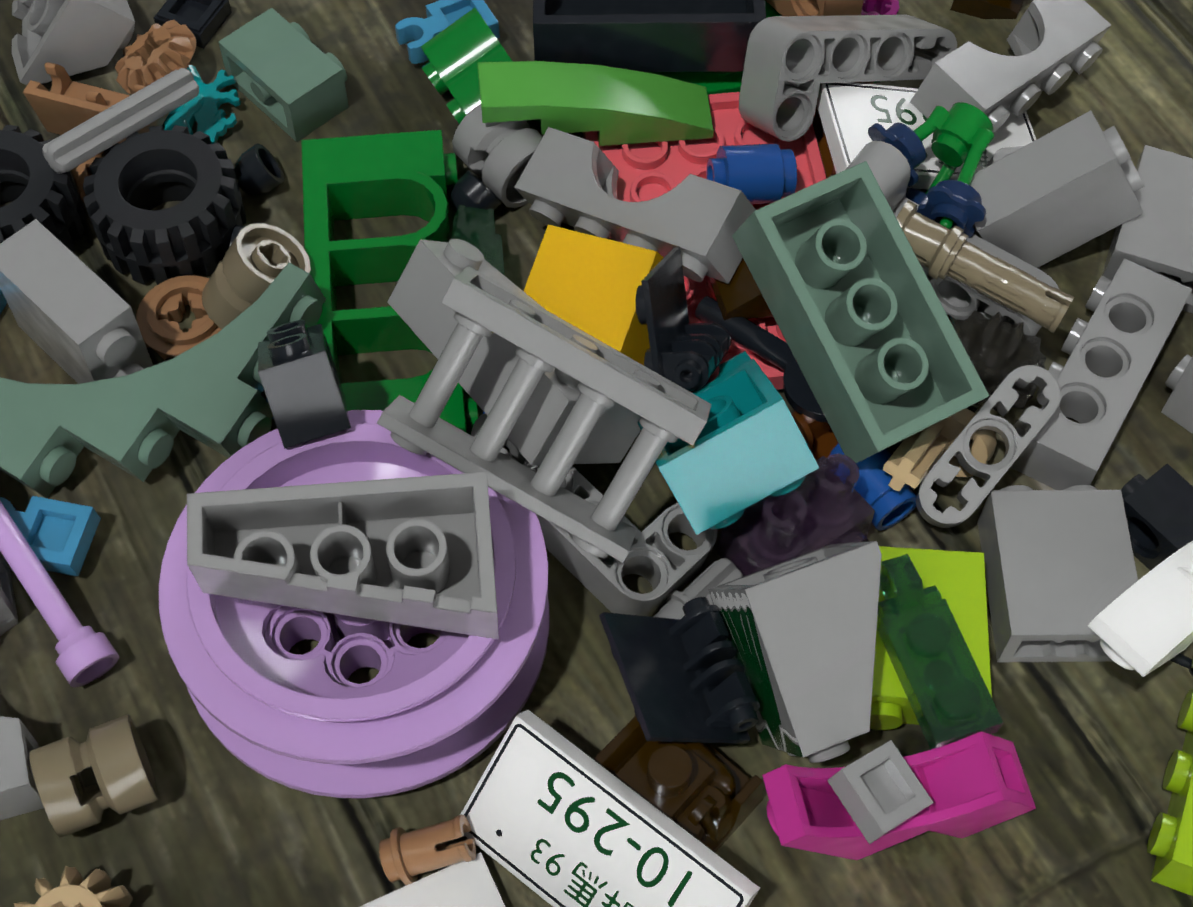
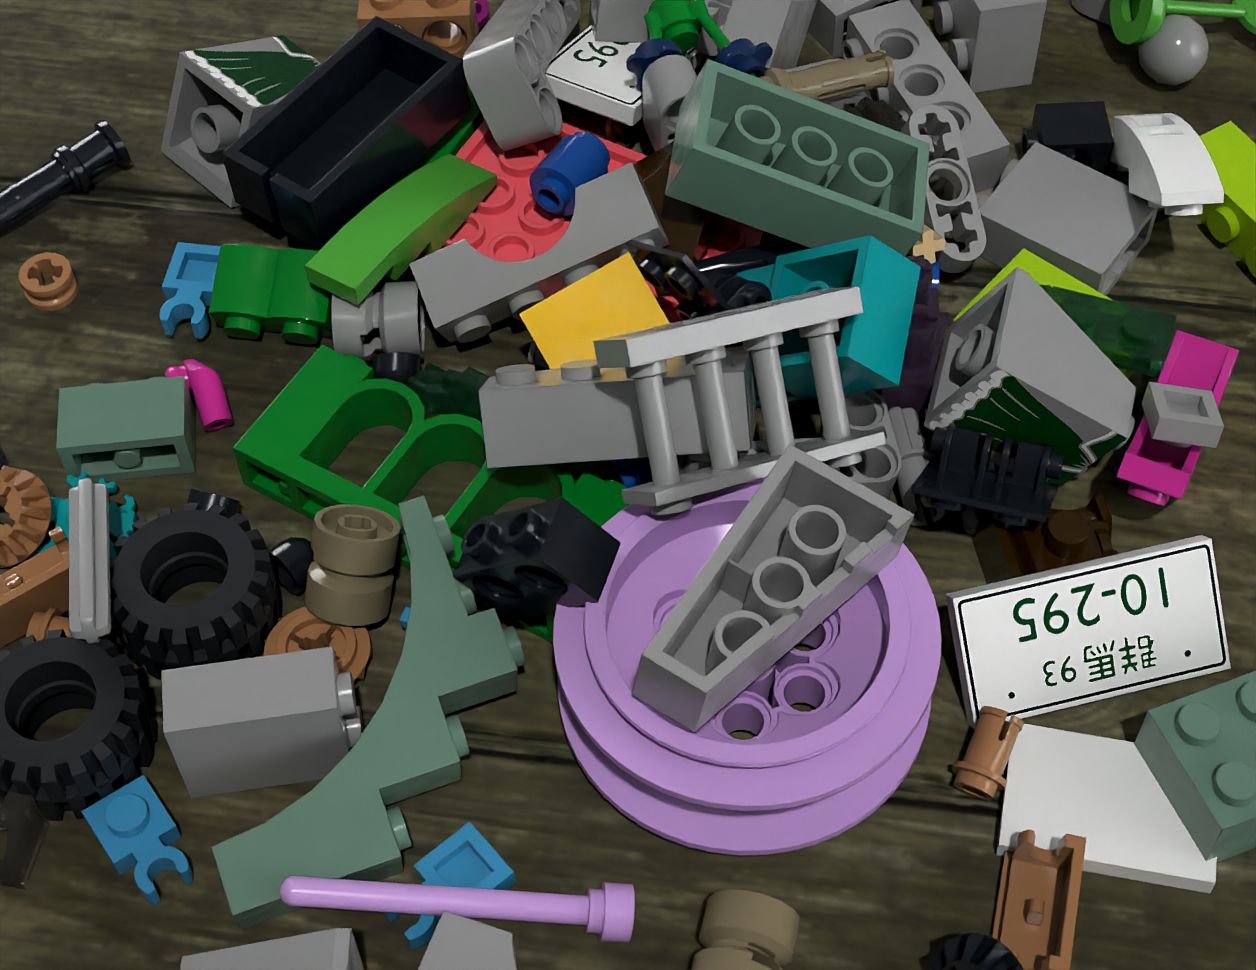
camera: 50 degrees left, 5 degrees down
none -> dark pink arm [165,359,233,431]

